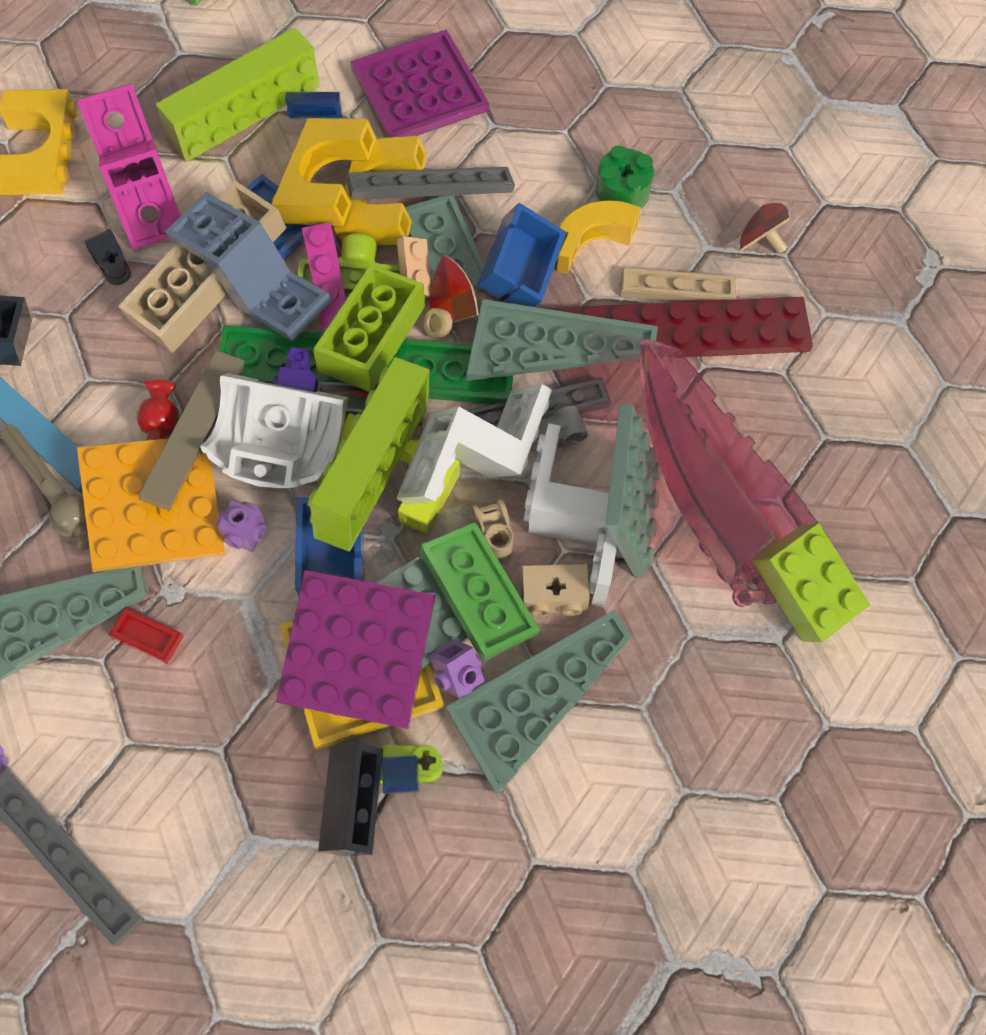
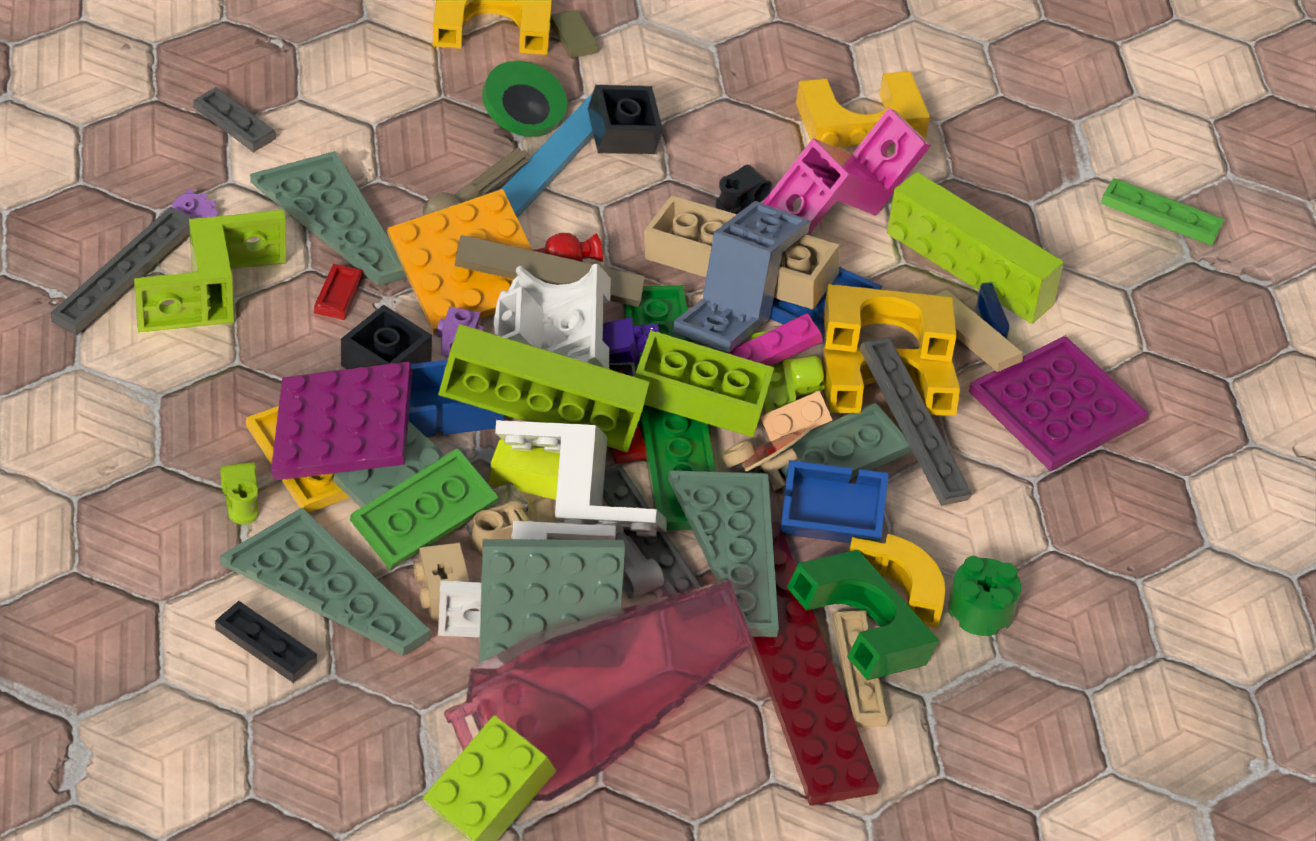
camera: 75 degrees right, 20 degrees down
black brick [318,742,383,856] -> none
clear blue tile [382,755,419,795] -> none
medium lavender brick [429,639,485,698] -> none
shield [740,203,791,254] -> none
none -> lime bracket [134,210,286,333]
none -> black plate [215,601,317,683]
none -> black brick [341,304,432,369]
none -> green arch [787,550,940,681]
none -> tan tile [935,290,1023,372]

